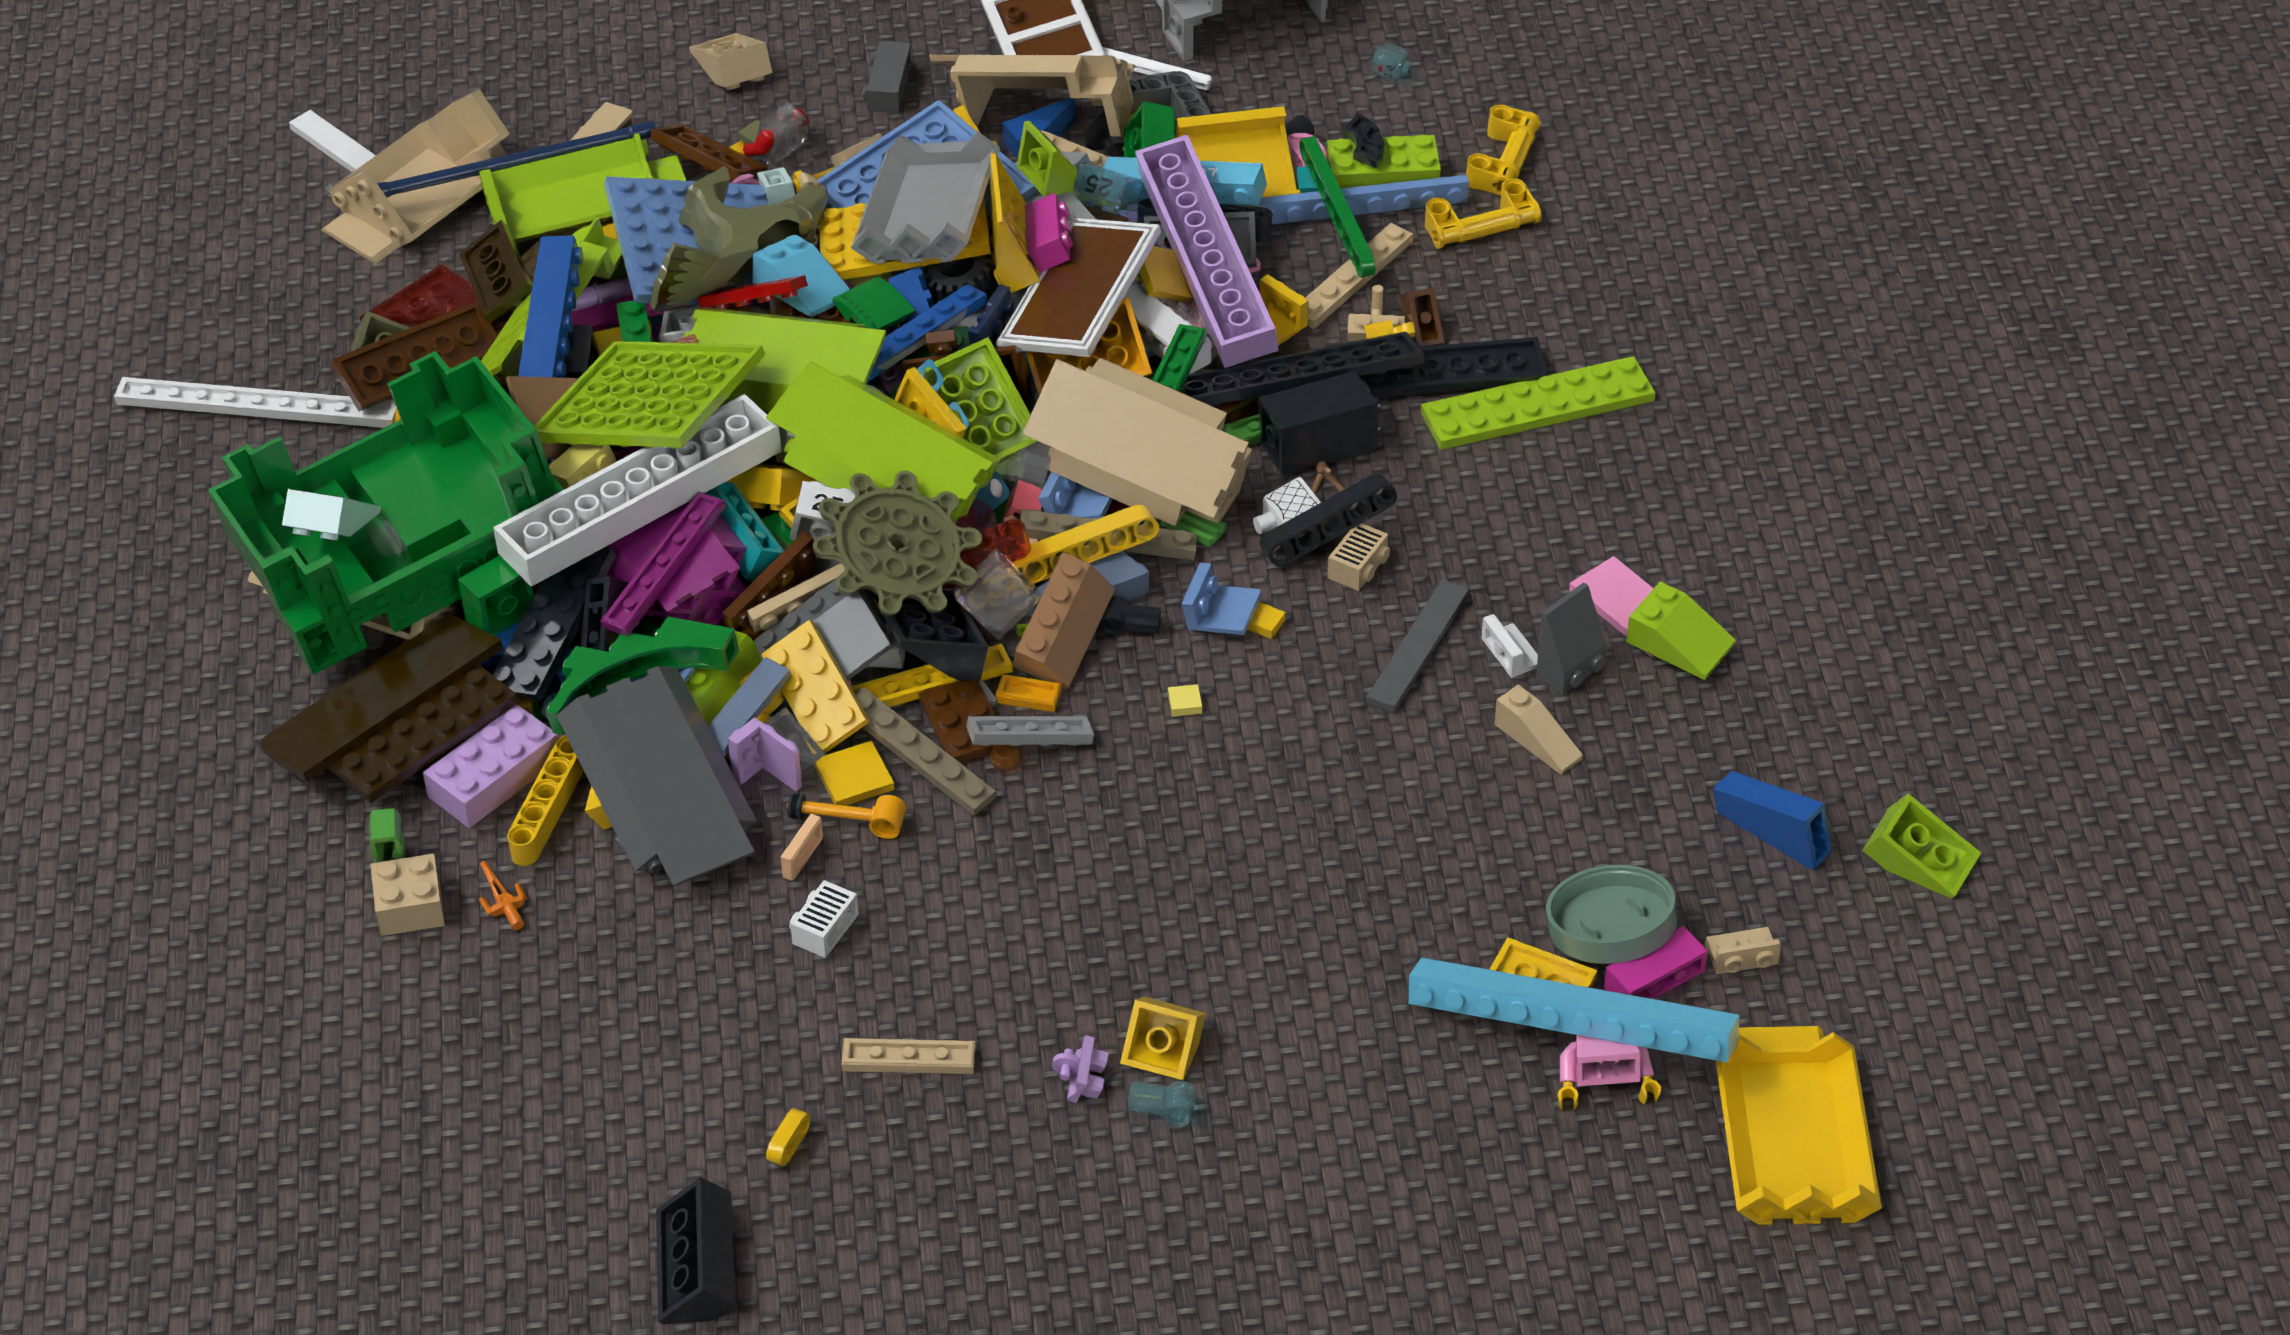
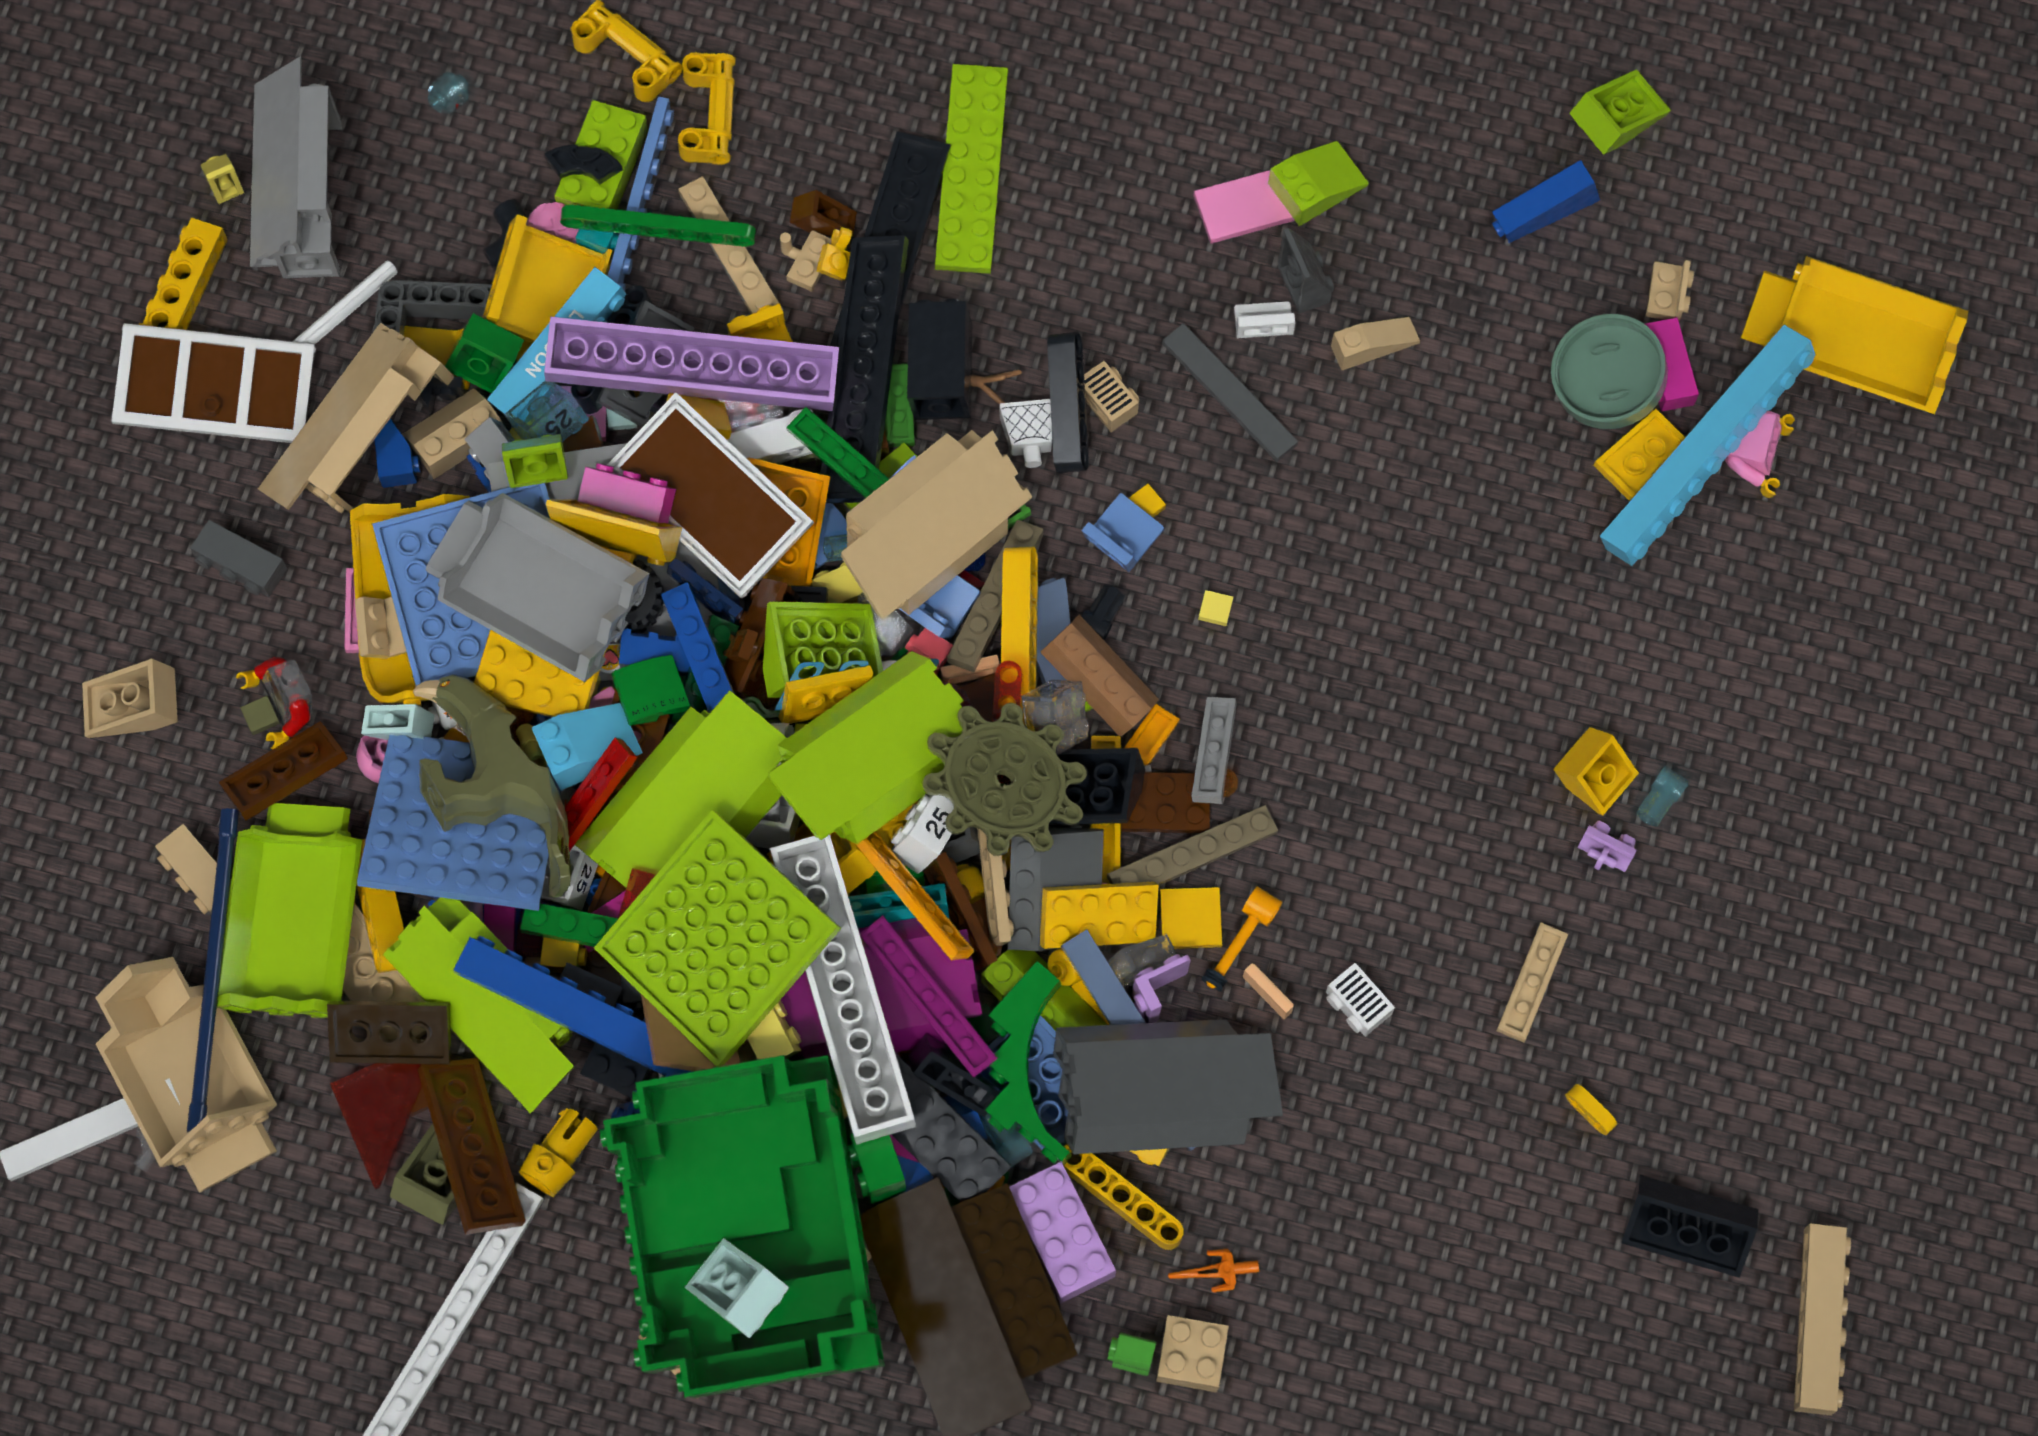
camera: 70 degrees left, 25 degrees up
none -> light orange tile [856,831,974,960]

